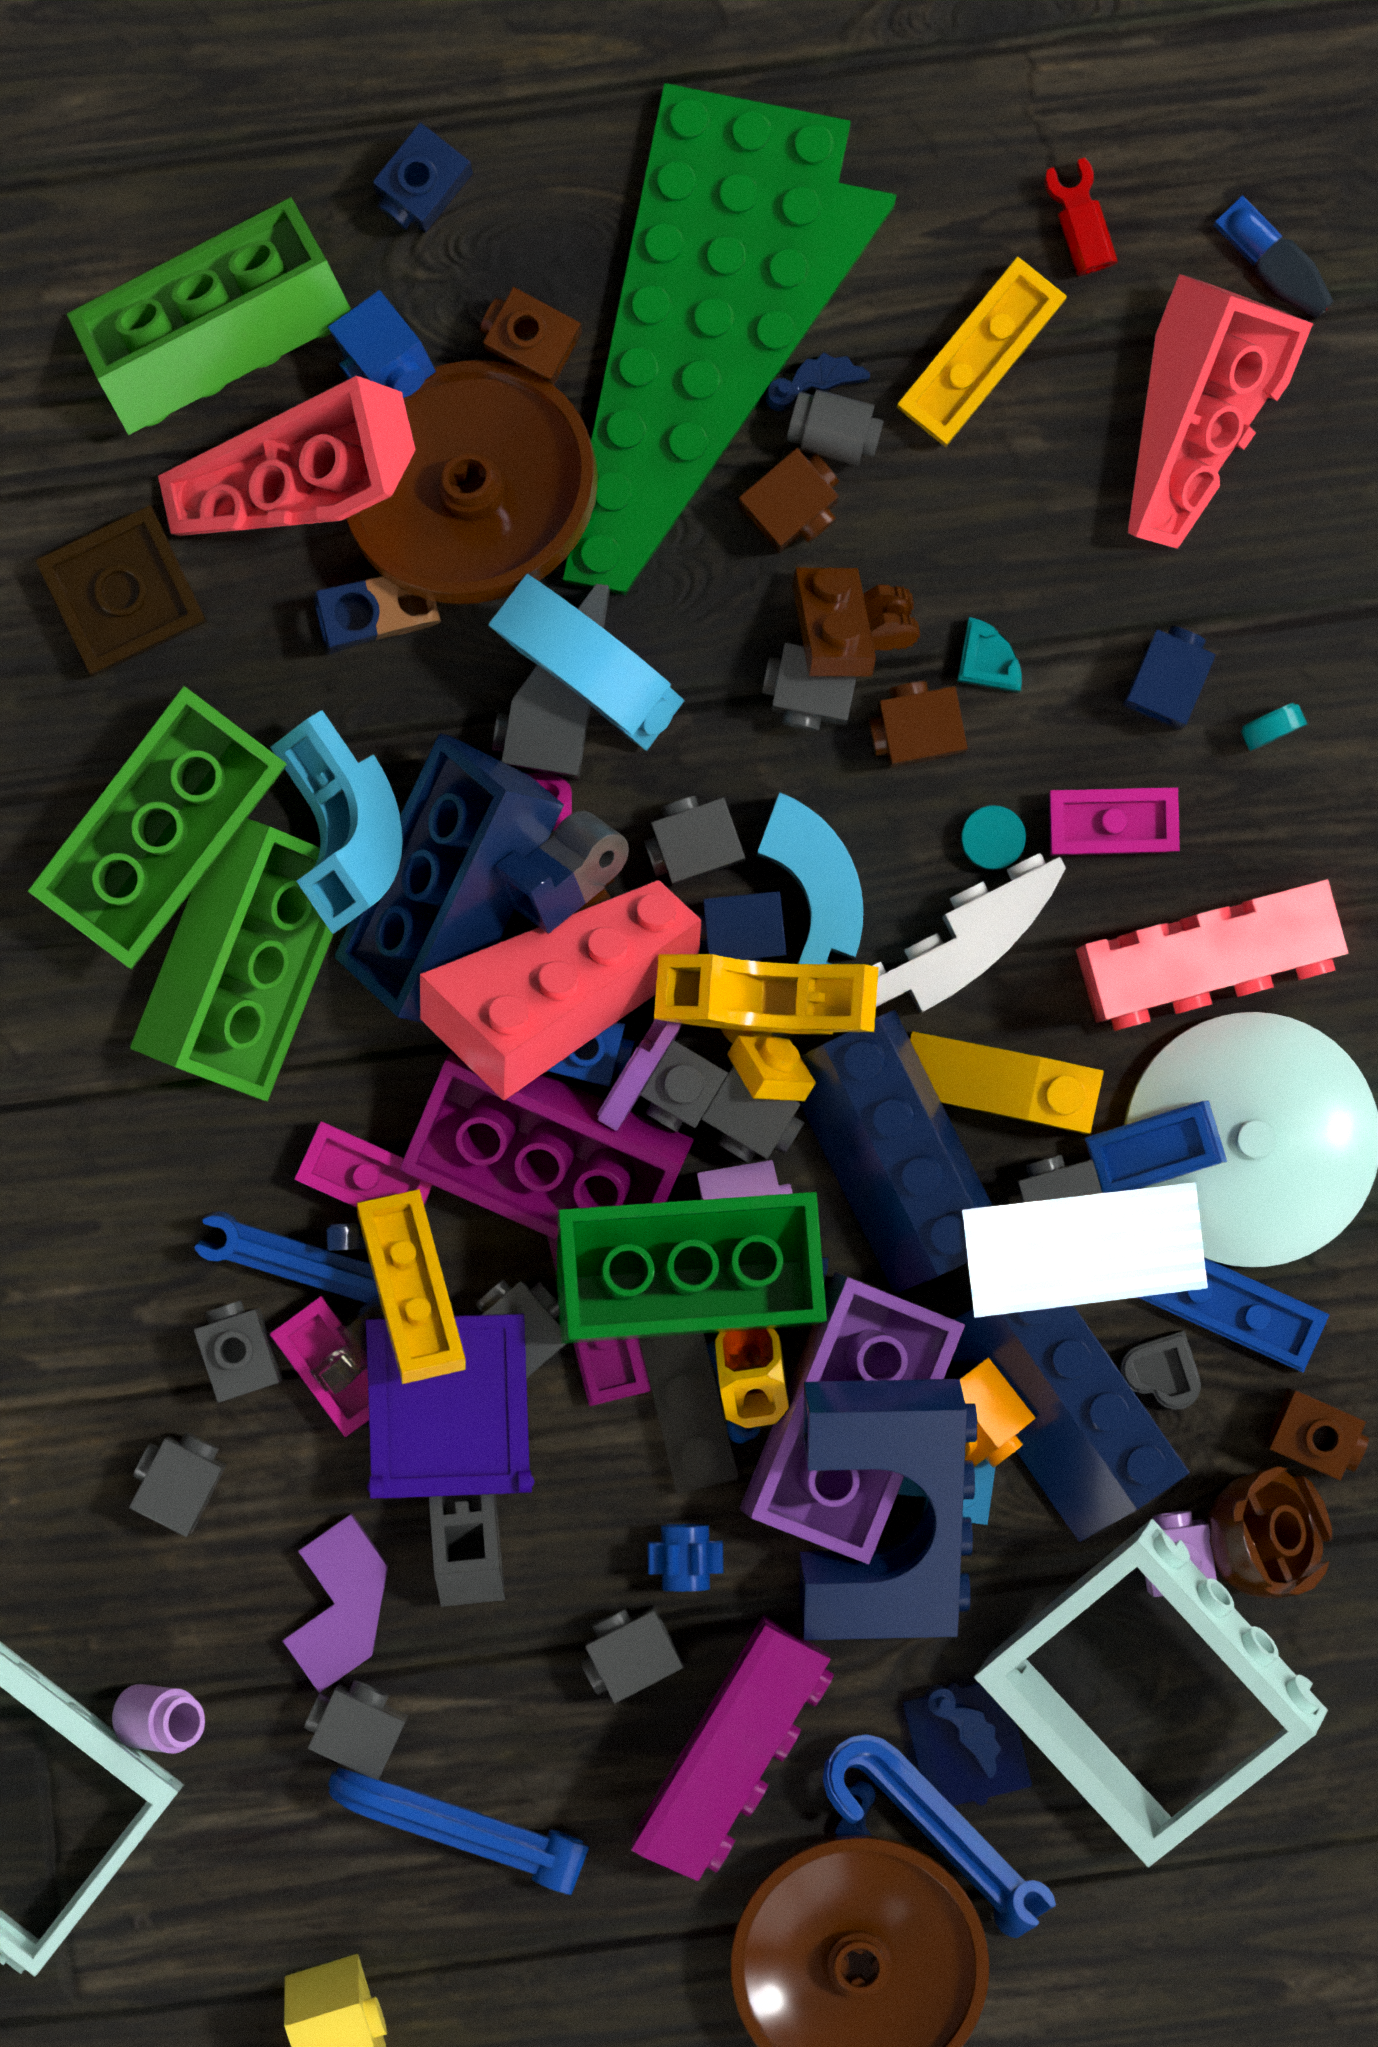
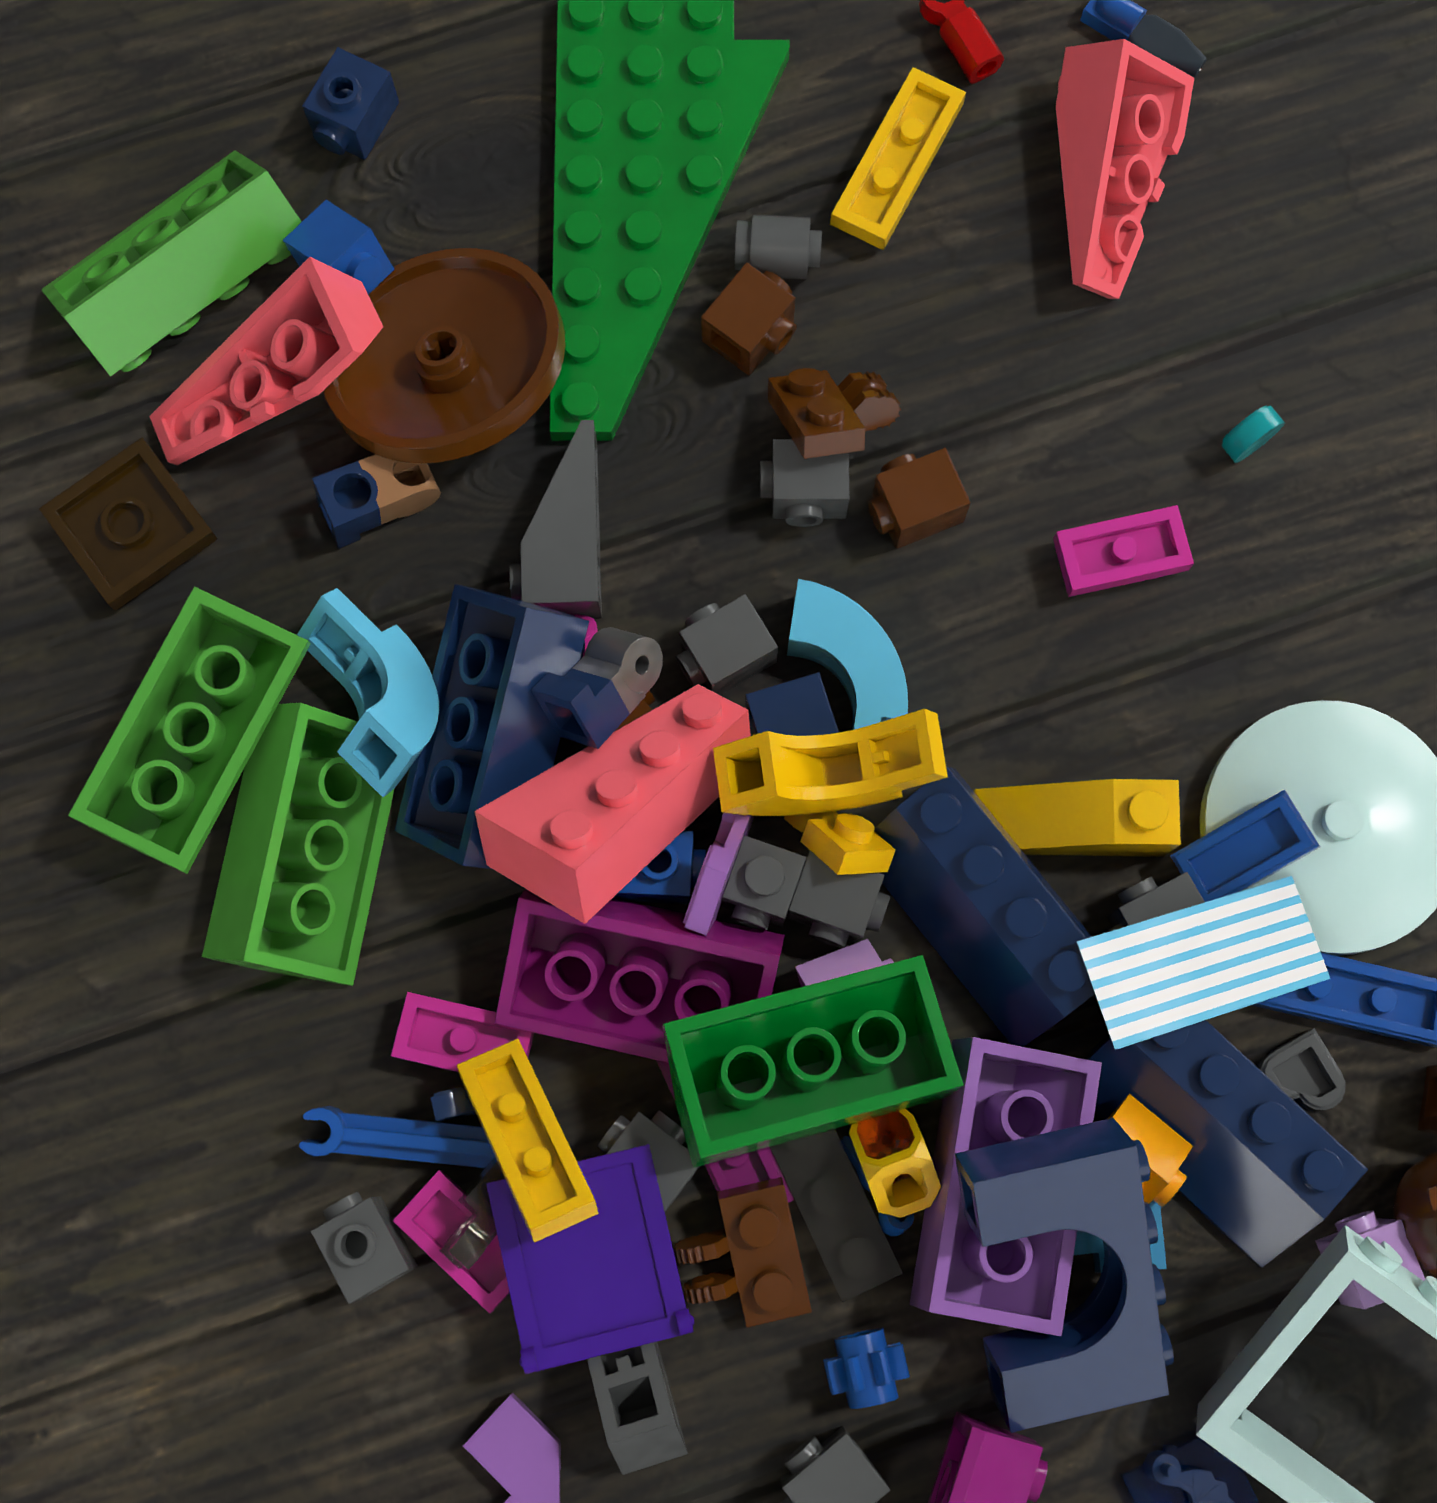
camera: 10 degrees left, 10 degrees down
dark grey brick [129,1431,227,1537] -> none
reddish brown brick [479,287,582,385] -> none
medium azure arch [488,574,685,751] -> none
dark blue piece [765,353,870,411] -> none
white slope [873,853,1066,1014] -> none
teal tile [957,617,1022,693] -> none
teal tile [961,805,1026,870] -> none
wedge [1076,879,1349,1031] -> none
dark blue brick [1122,626,1216,730] -> none
none -> reddish brown hinge [674,1177,812,1327]

